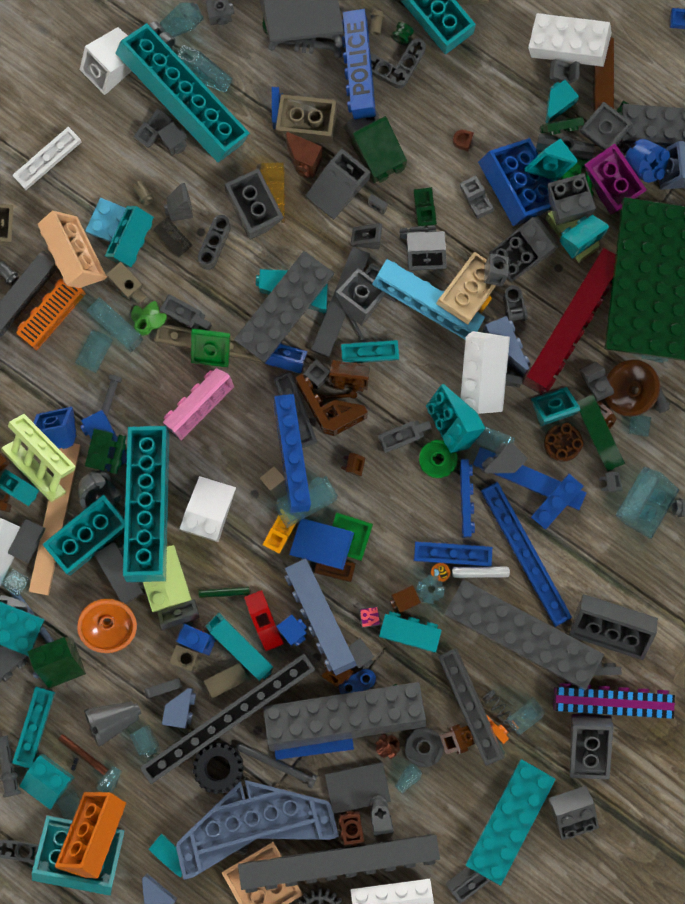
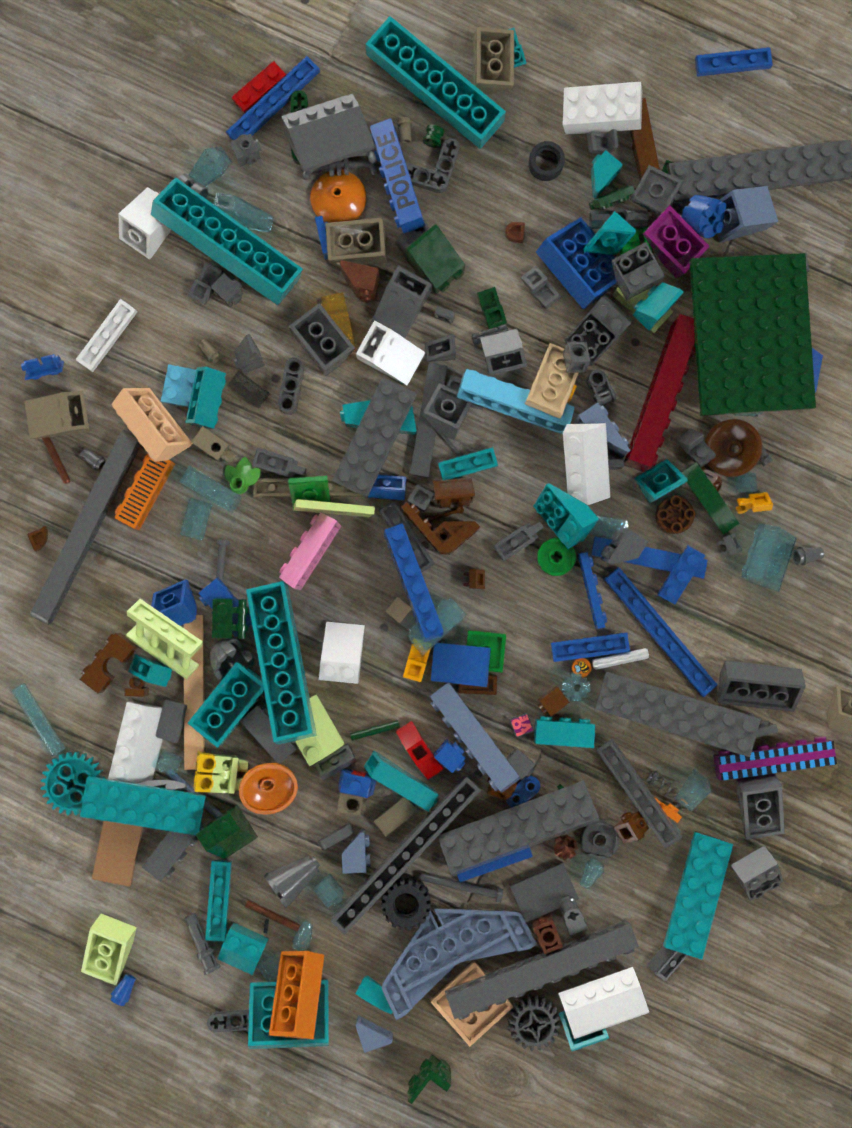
camera: 10 degrees left, 5 degrees up
none -> hips [193,751,248,794]
none -> yellowish green tile [293,499,375,517]
none -> orange dish [310,170,367,223]
none -> white slope [356,320,425,386]
none -> black tyre [528,141,565,181]
none -> light orange plate [736,492,773,514]

